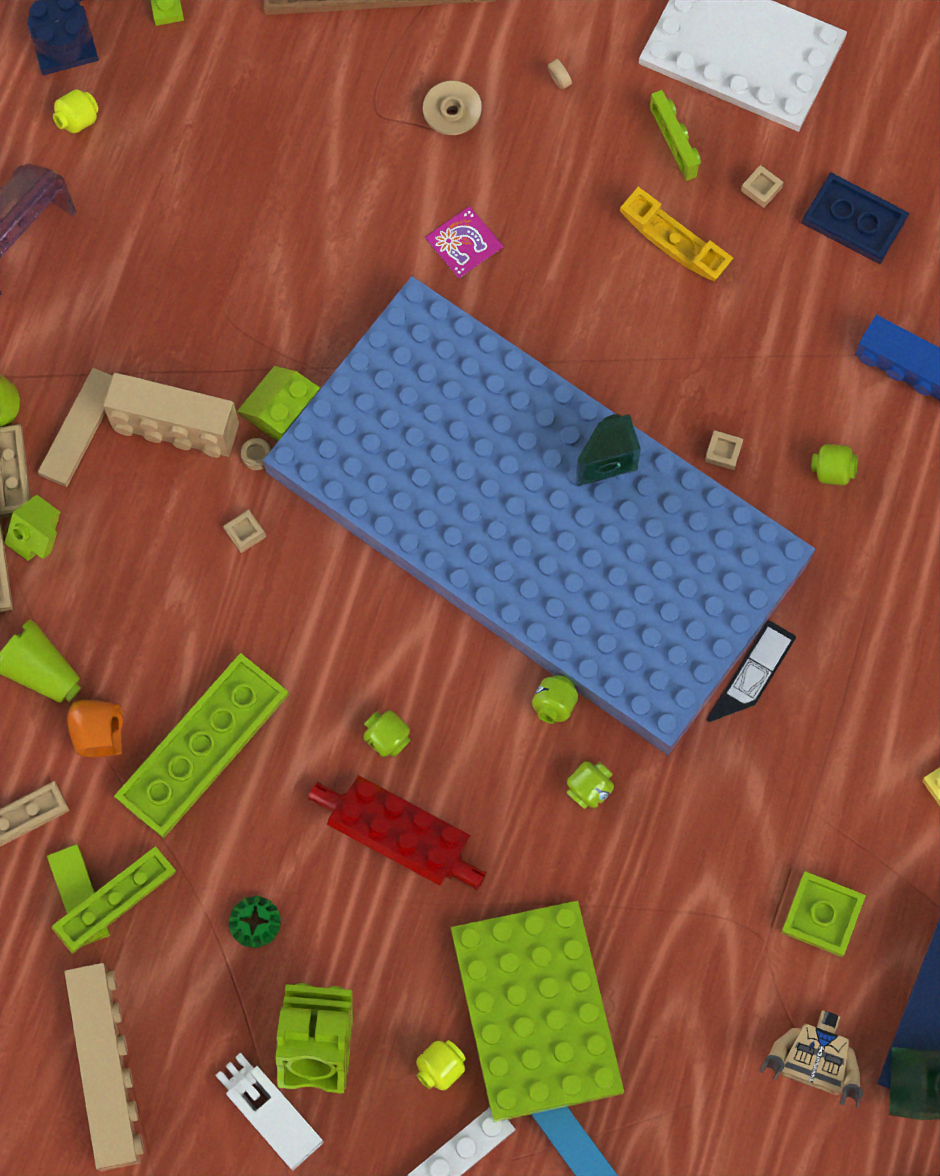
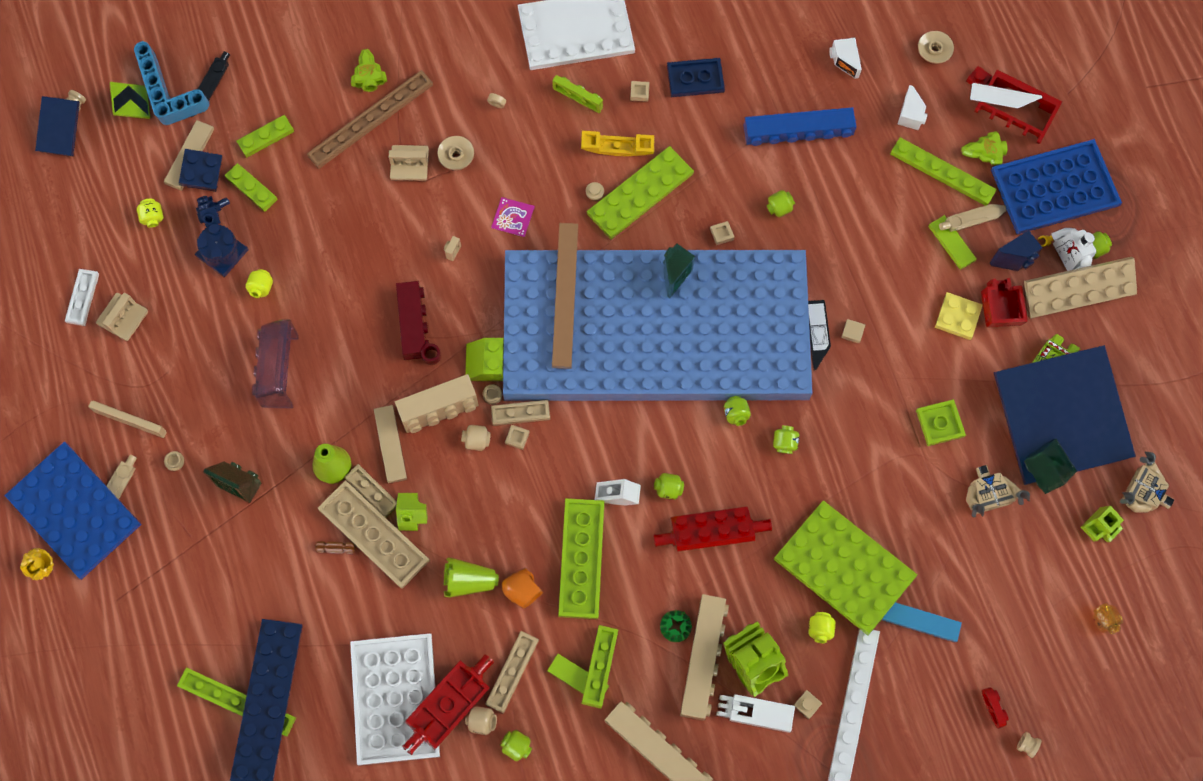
camera: 40 degrees left, 0 degrees up
none -> tan bracket [389,145,429,181]
none -> dark red hinge [396,281,441,365]
none -> tan plate [444,236,461,261]
none -> tan head [461,425,490,451]
none -> tan tile [491,400,550,426]
none -> medium nougat tile [552,223,578,369]
none -> tan plate [586,182,604,200]
none -> lime plate [587,146,694,240]
none -> white slope [595,479,641,506]
none -> tan brick [680,594,729,721]
none -> tan plate [793,690,822,720]
none -> tan tile [841,319,865,343]

